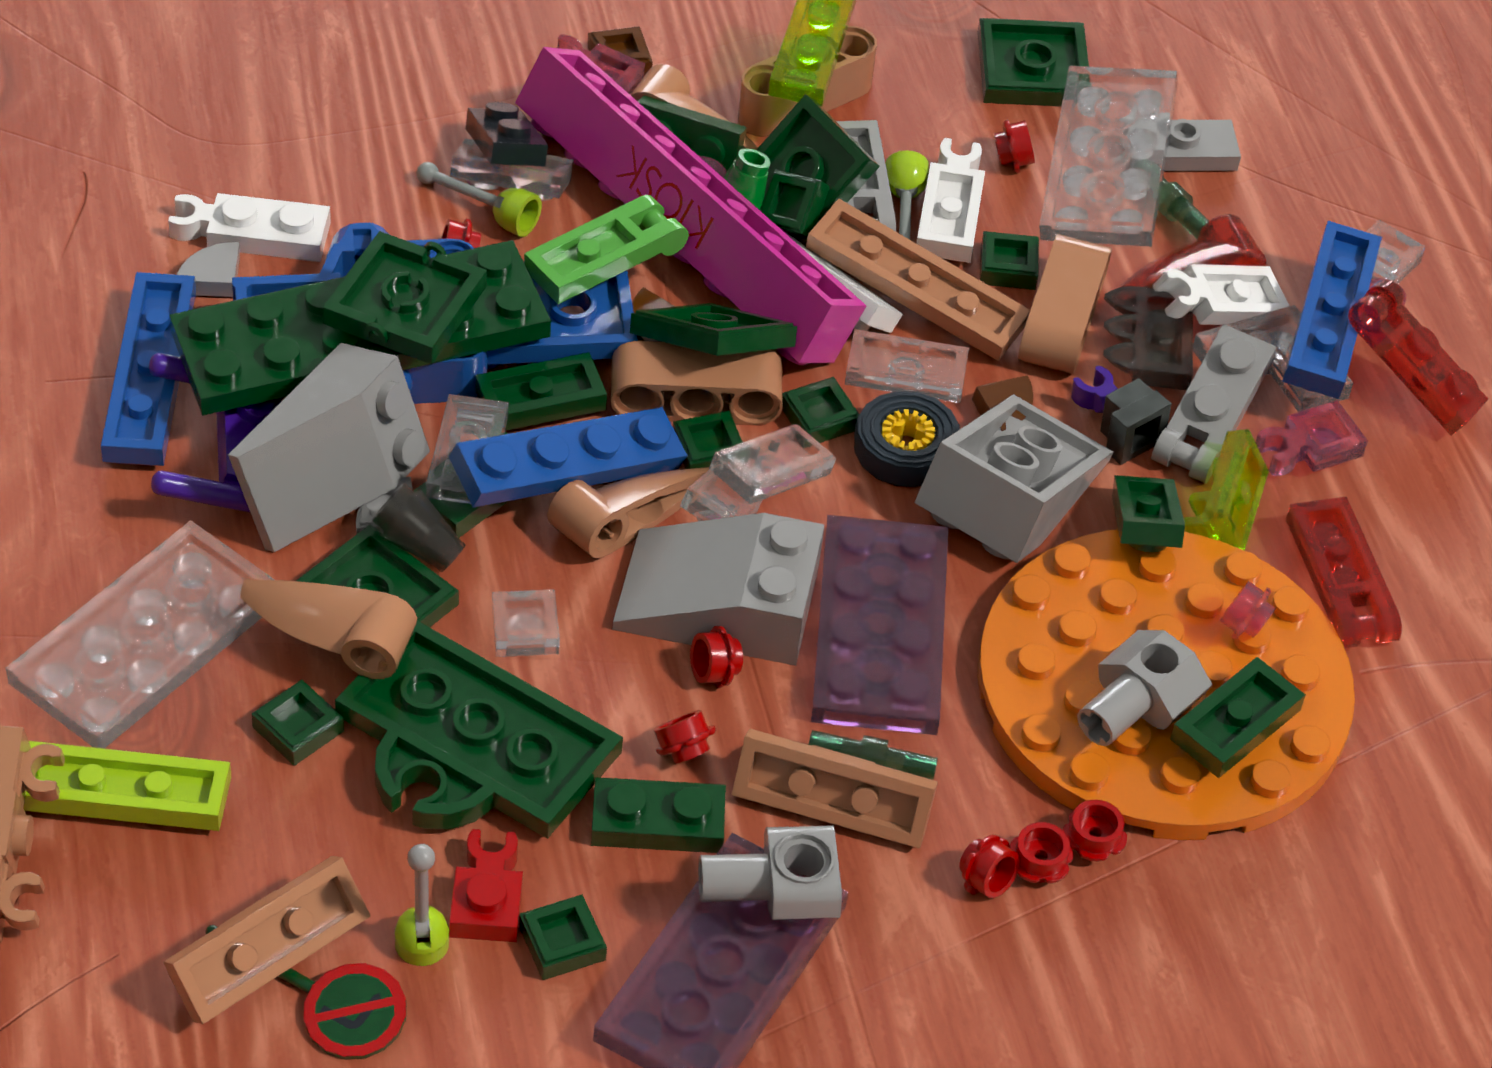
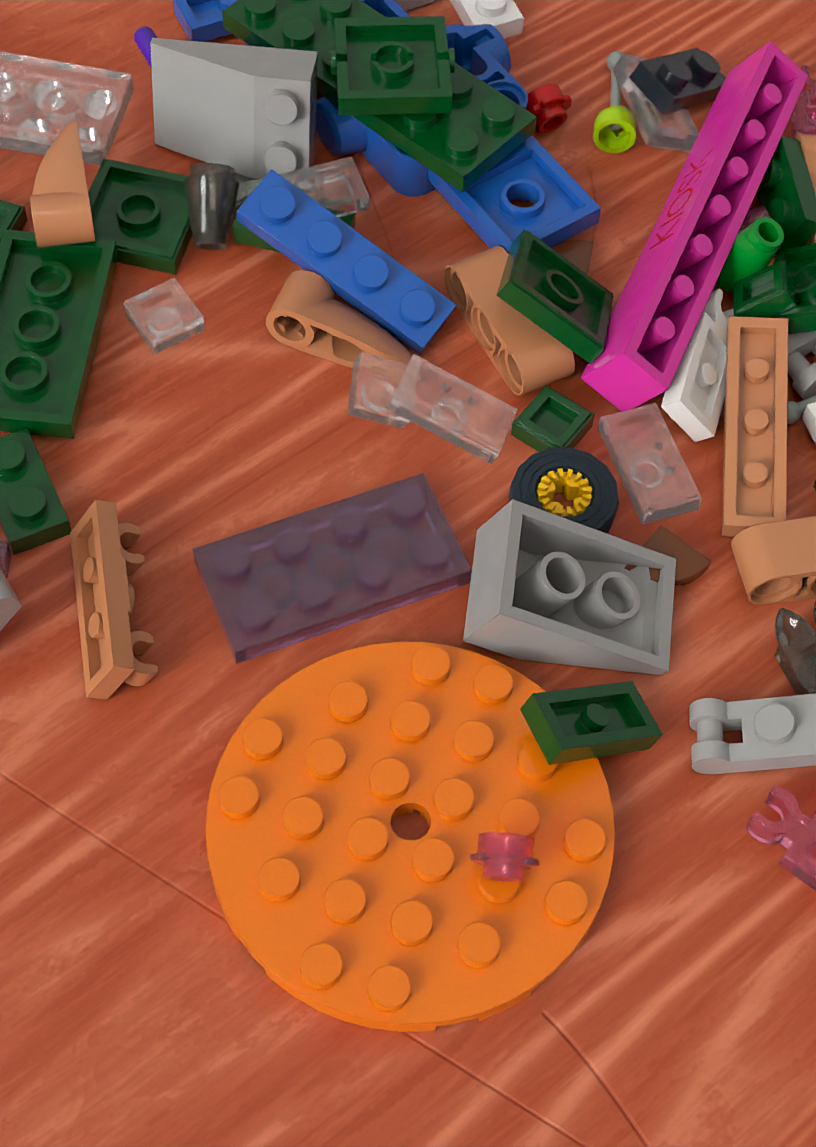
camera: 65 degrees right, 10 degrees up
dark green plate [475,352,607,433] -> none
bright green plate [524,194,689,304] -> none
light grey slope [612,513,825,666] -> none
red plate [654,710,716,764] -> none
dark green tile [672,411,748,474] -> none
red plate [690,626,743,688] -> none
clear green bar [808,730,938,780] -> none
red plate [959,835,1020,898] -> none
red plate [1010,822,1073,884] -> none
red plate [1063,800,1127,862] -> none
pearl dark grey piece [1071,366,1172,465] -> none
light grey piece [1077,630,1212,746] -> none
dark green plate [1170,657,1306,778] -> none
clear neon green plate [1184,429,1269,551] -> none
clear red plate [1286,497,1402,648] -> none

